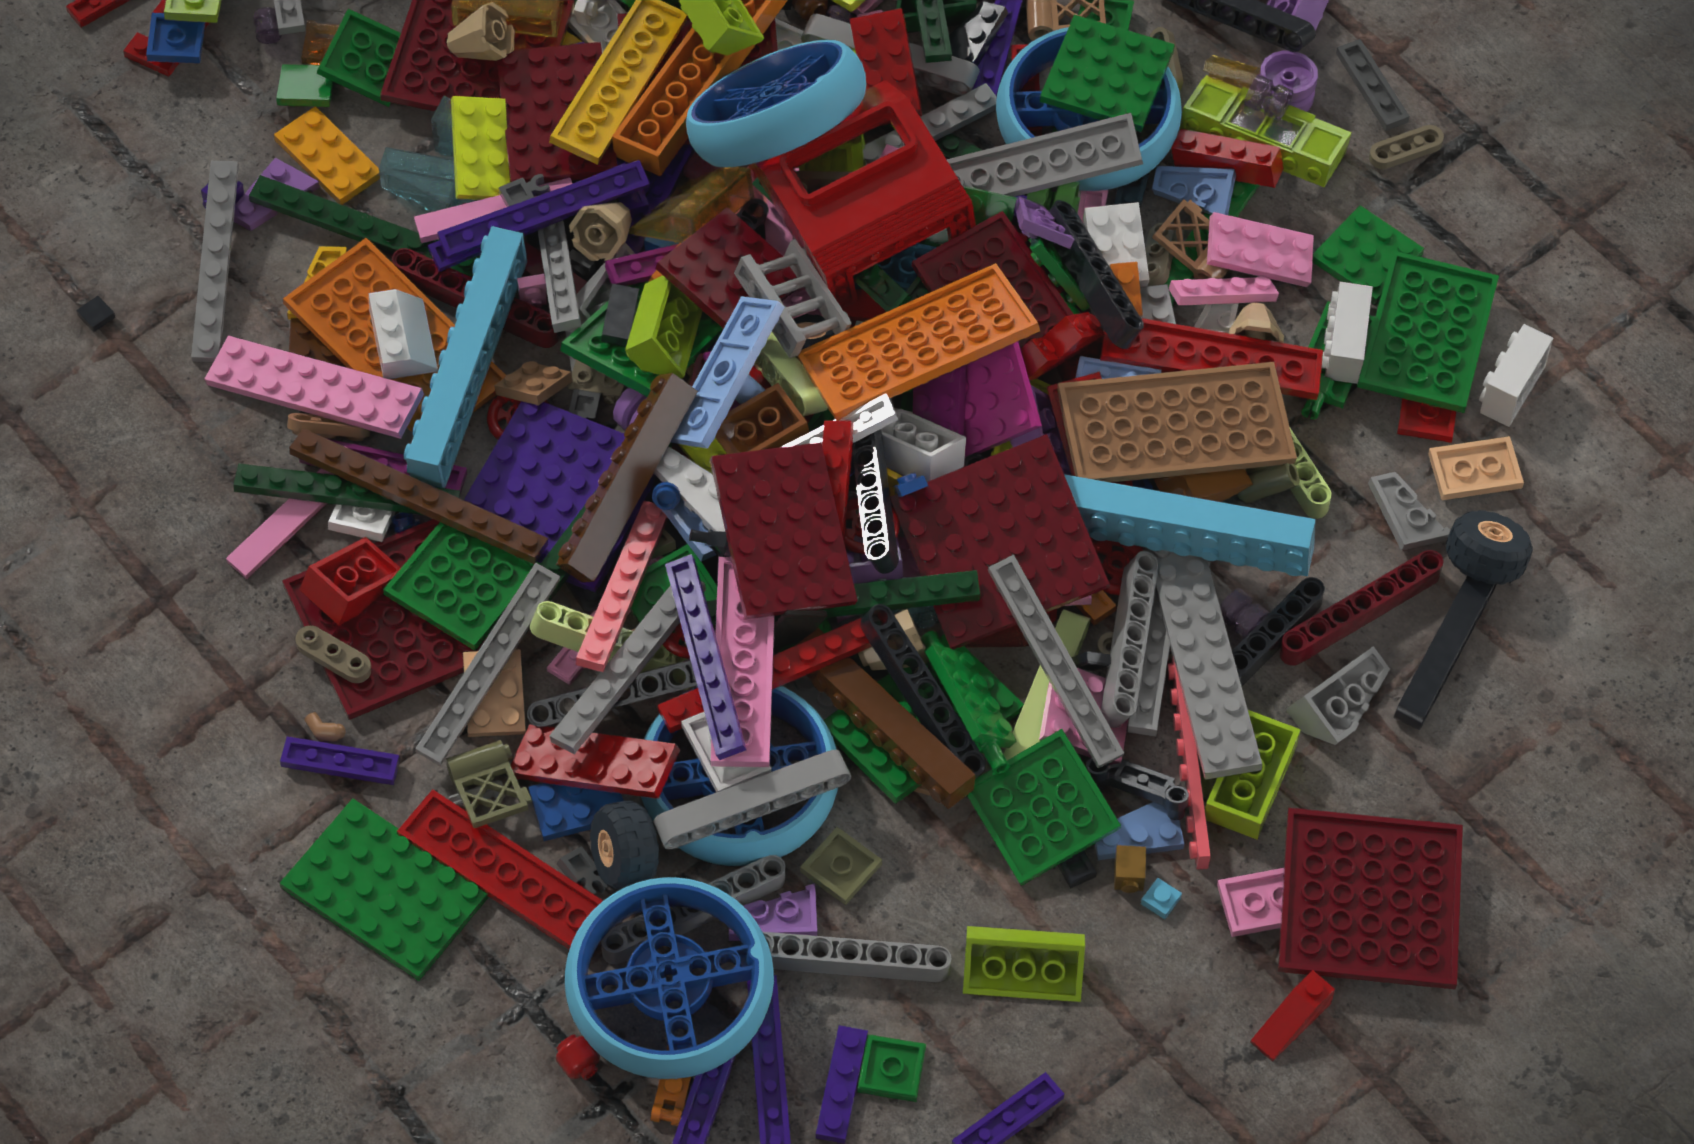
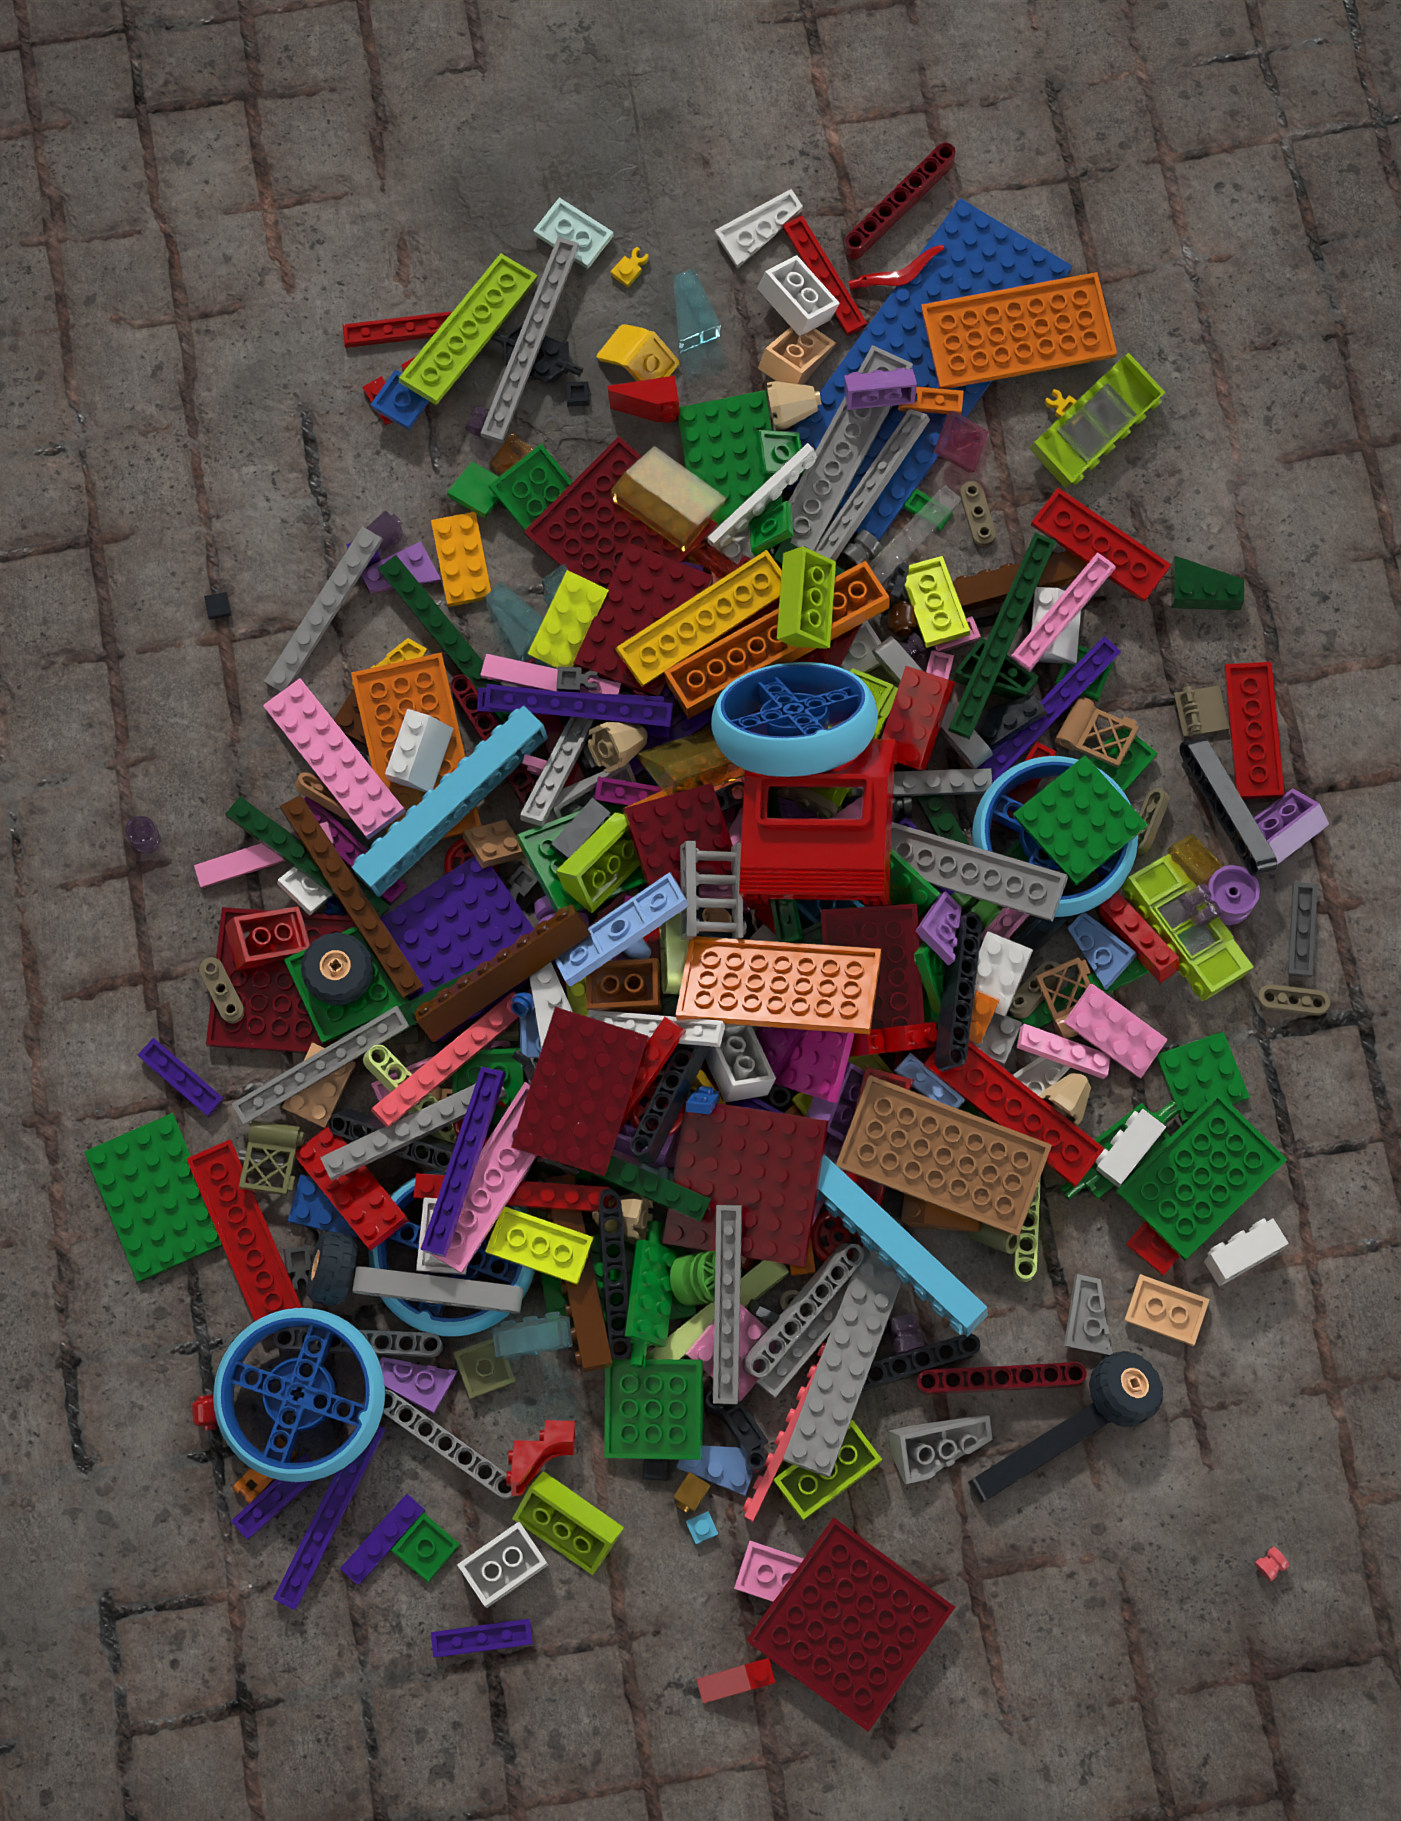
camera: 35 degrees right, 15 degrees up
medium nougat arm [304,712,346,742] -> none
tan cone [447,2,515,61] -> none
none -> clear purple wheel [125,816,161,854]
none -> black wheel [301,932,374,1006]
none -> clear purple brick [366,510,403,552]
none -> white brick [457,1522,548,1608]
none -> neon yellow plate [485,1207,595,1285]
none -> clear light blue wedge [492,1312,573,1361]
none -> red arch [506,1420,575,1496]
none -> bright green wheel [670,1251,716,1306]
none -> clear red plate [690,541,738,579]

